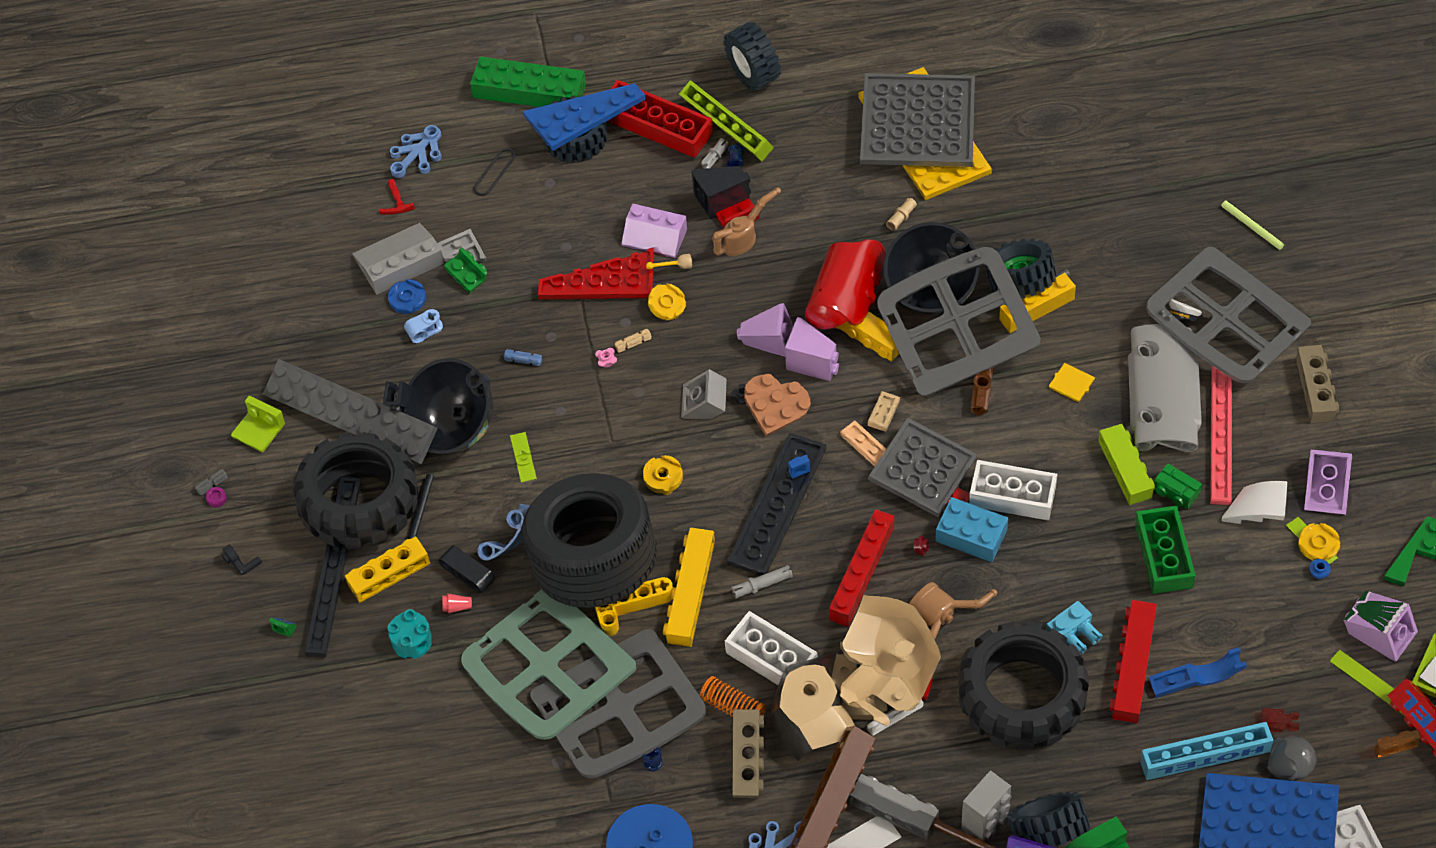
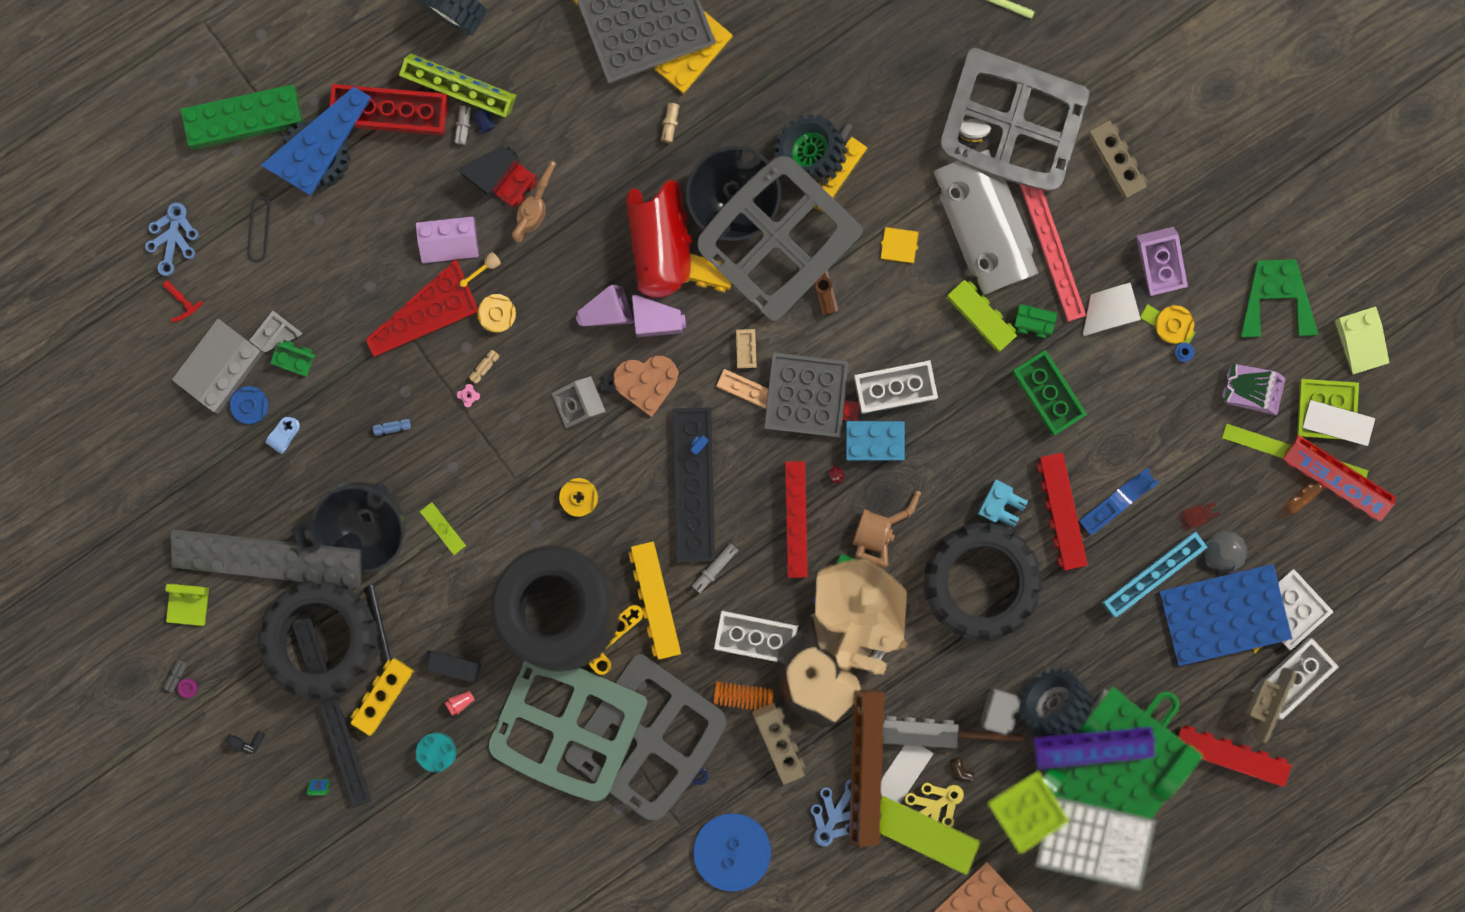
camera: 30 degrees left, 30 degrees up
medium blue panel [478,504,530,560] -> none

